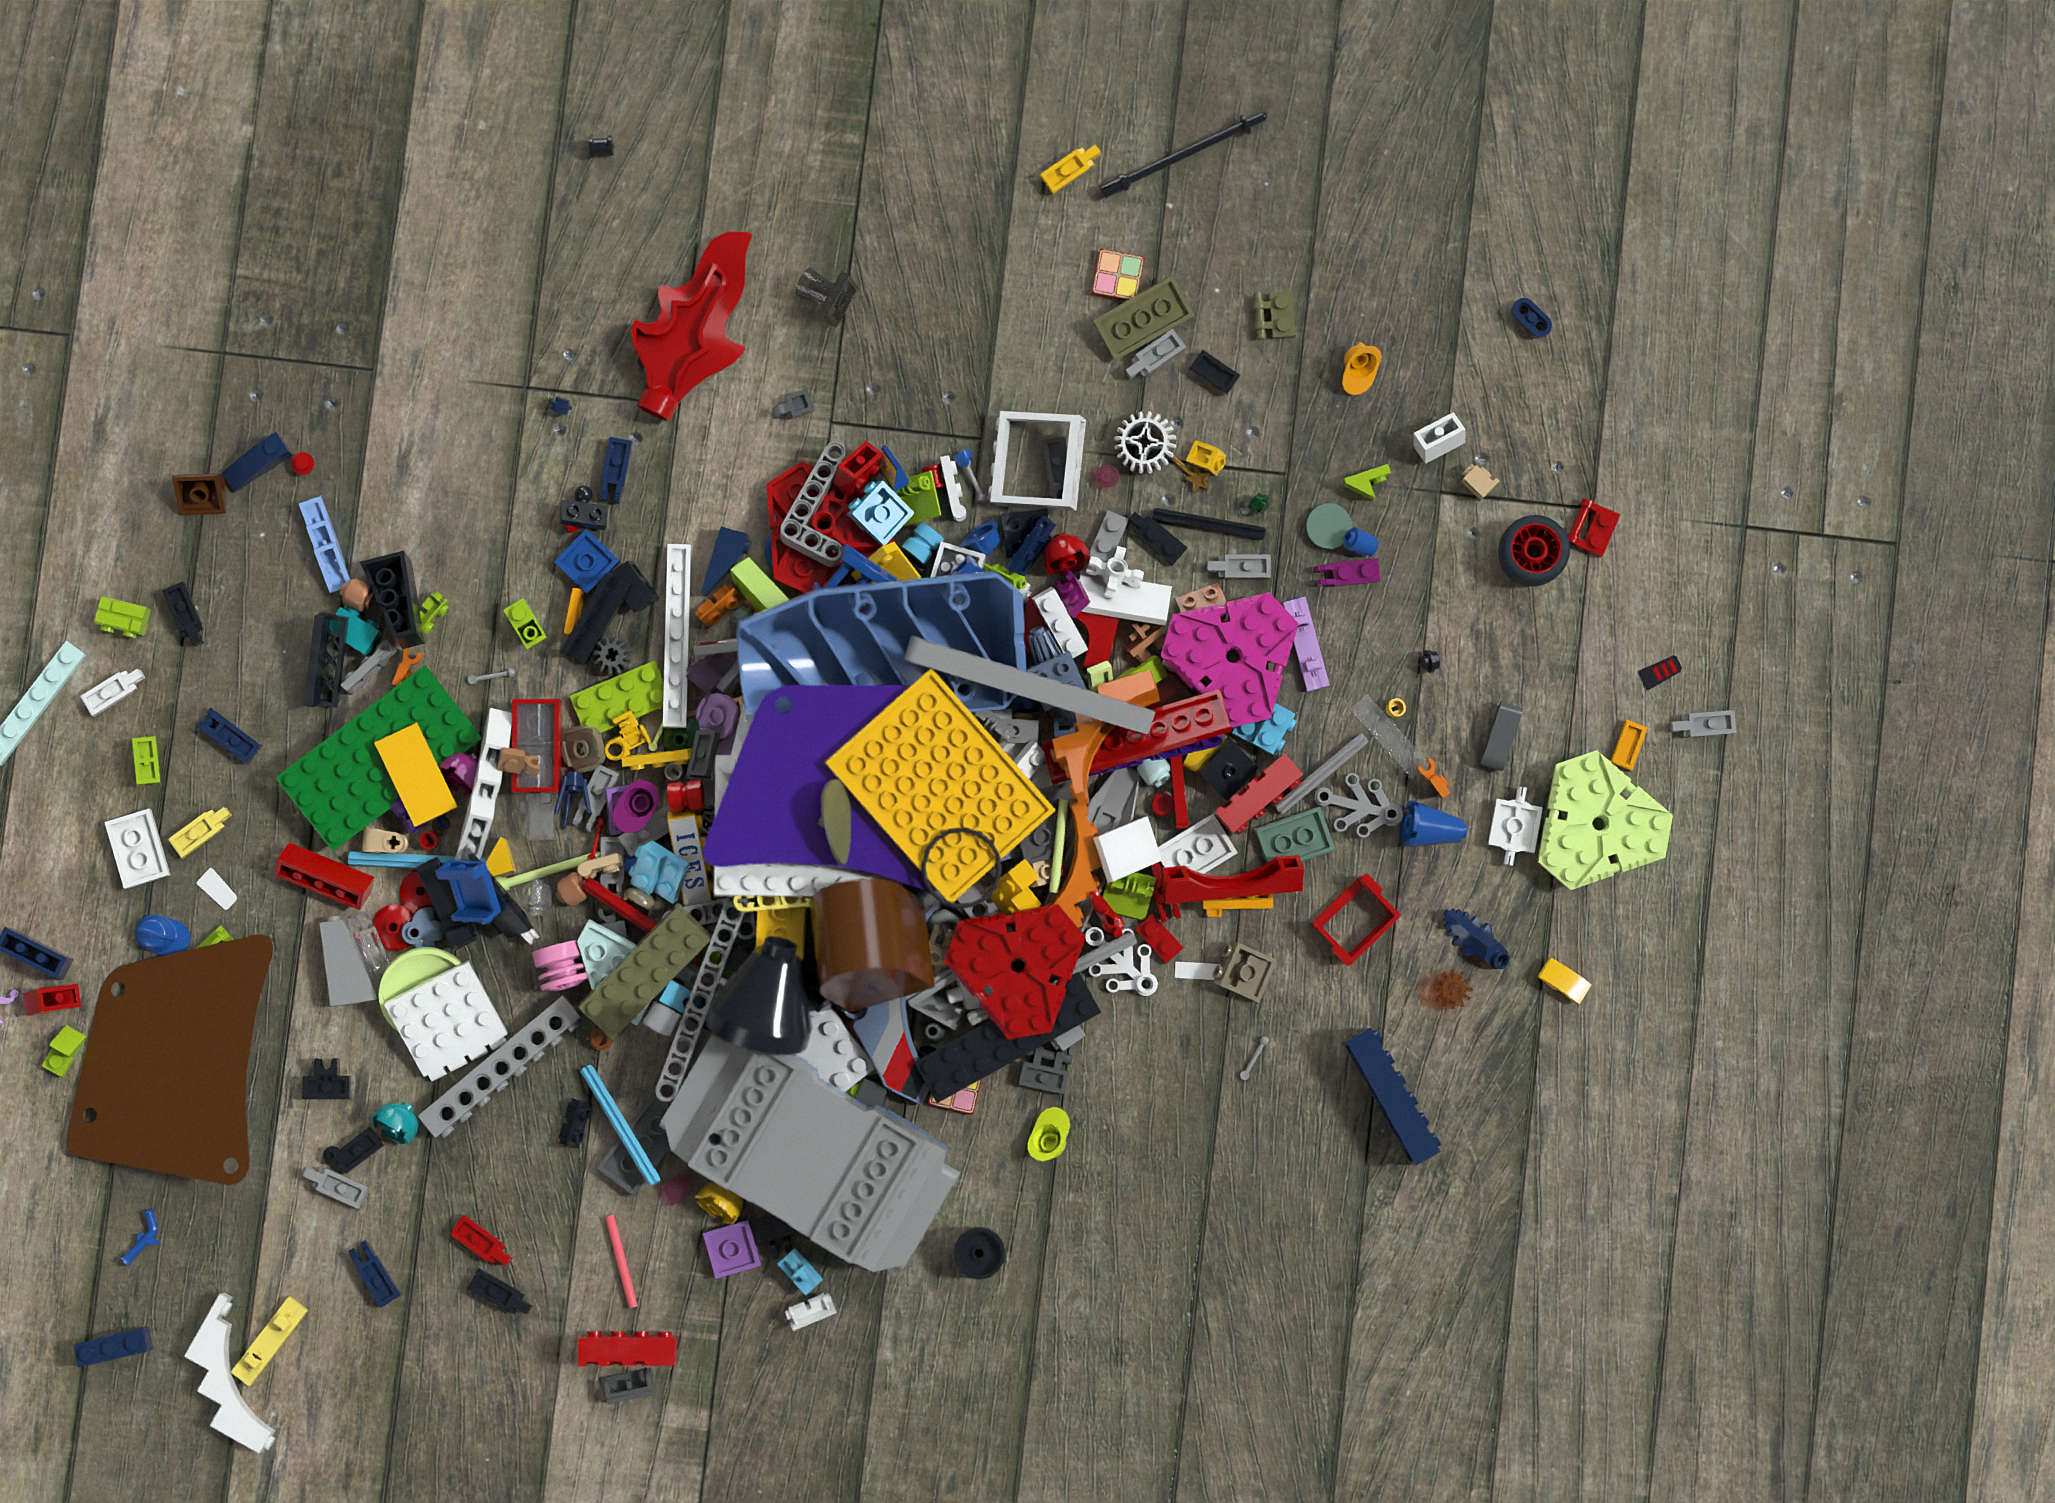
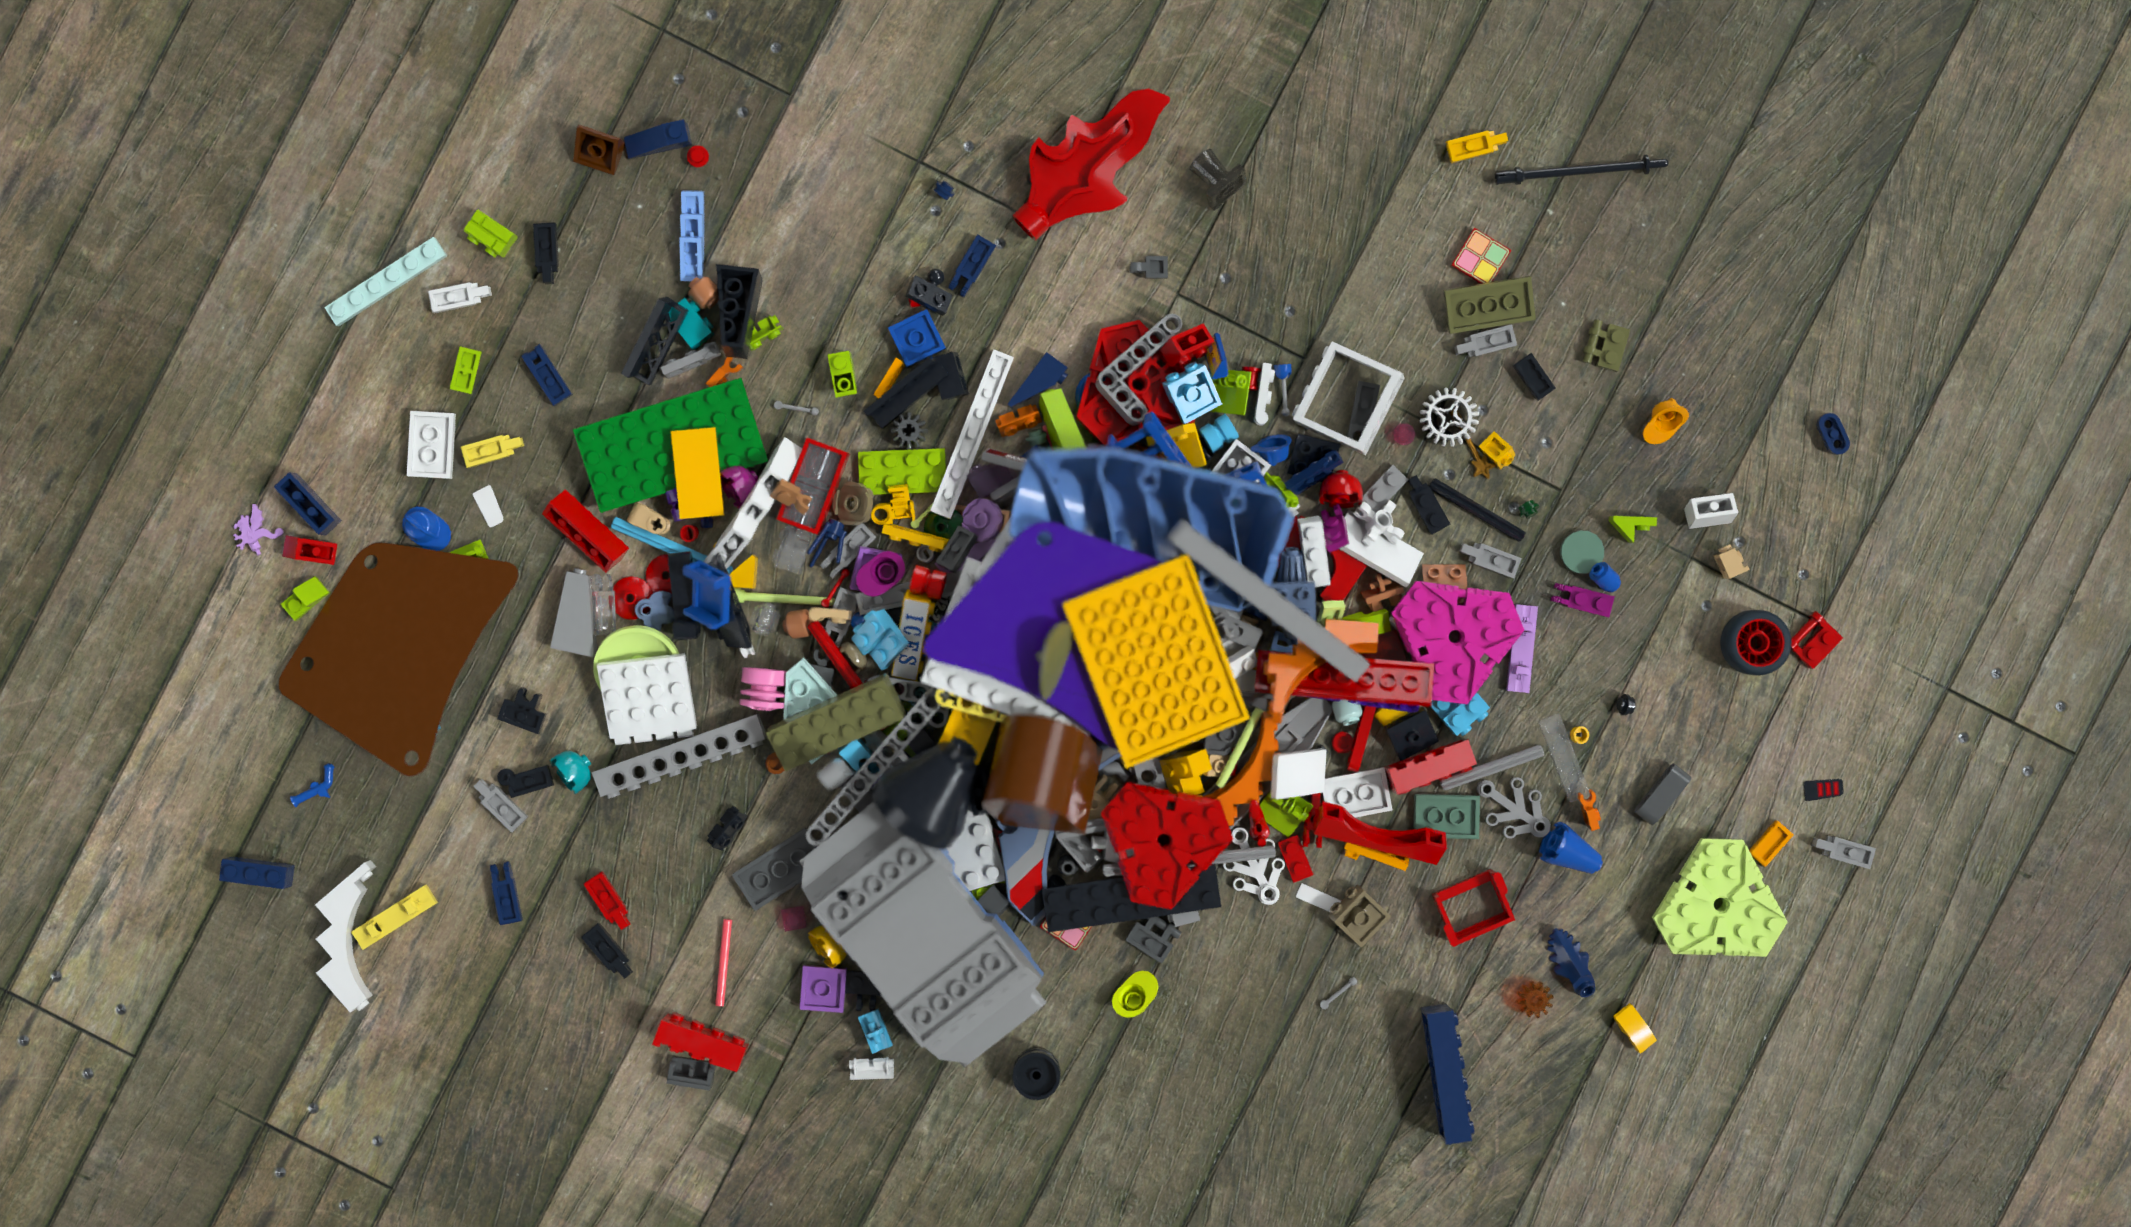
camera: 25 degrees right, 5 degrees up
medium azure axle [581,1065,660,1186] -> none
black piece [921,827,1002,909] -> none
white plate [1488,786,1543,866] -> none

